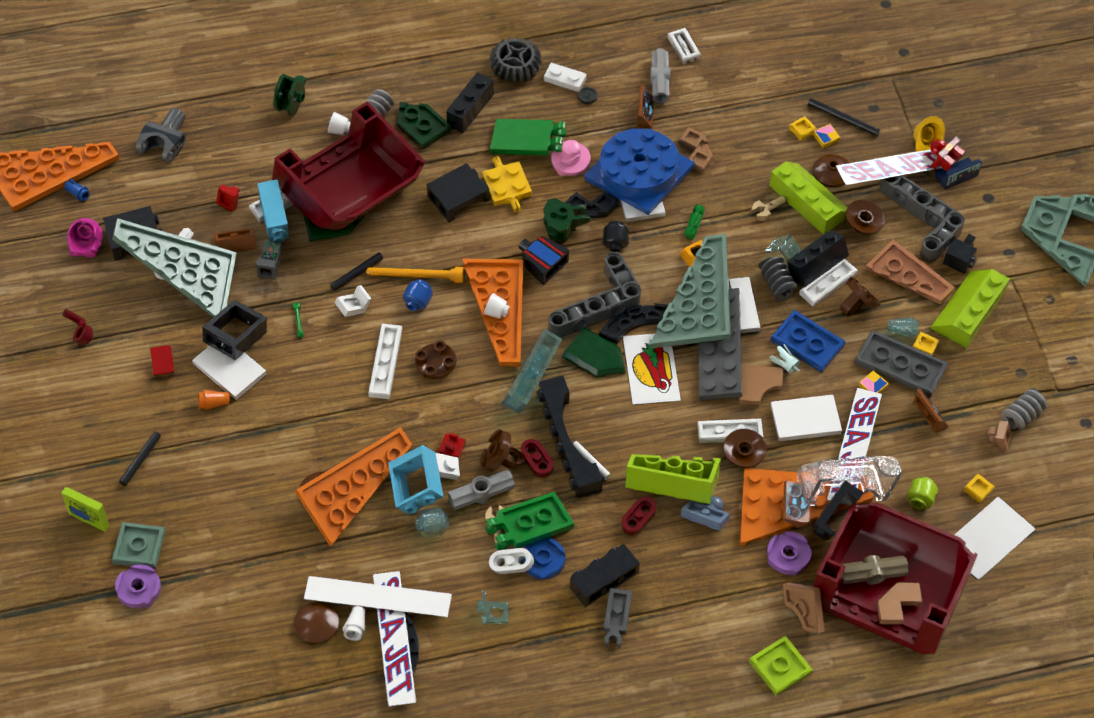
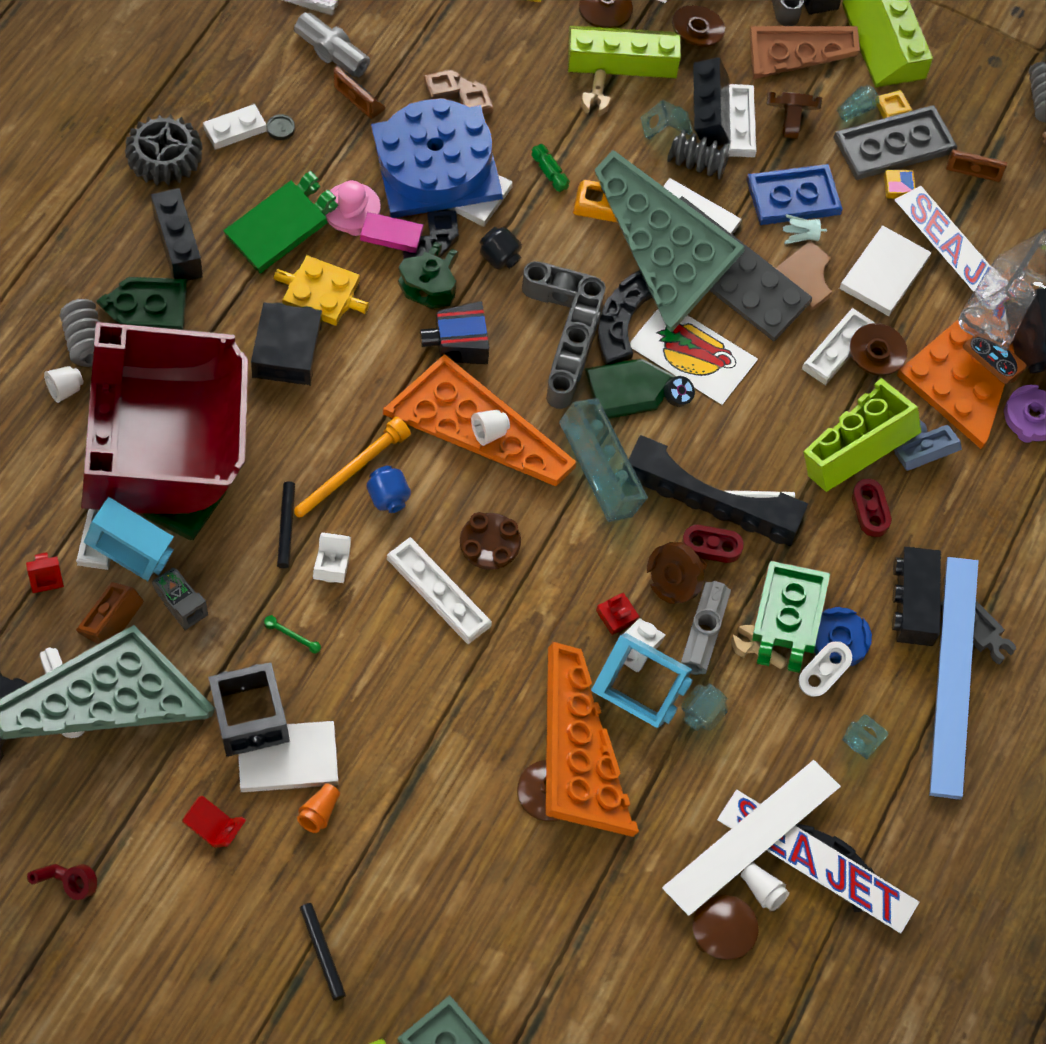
camera: 55 degrees left, 5 degrees up
none -> dark pink tile [360,212,423,253]
none -> black tile [664,376,695,407]
none -> light blue tile [929,557,979,800]

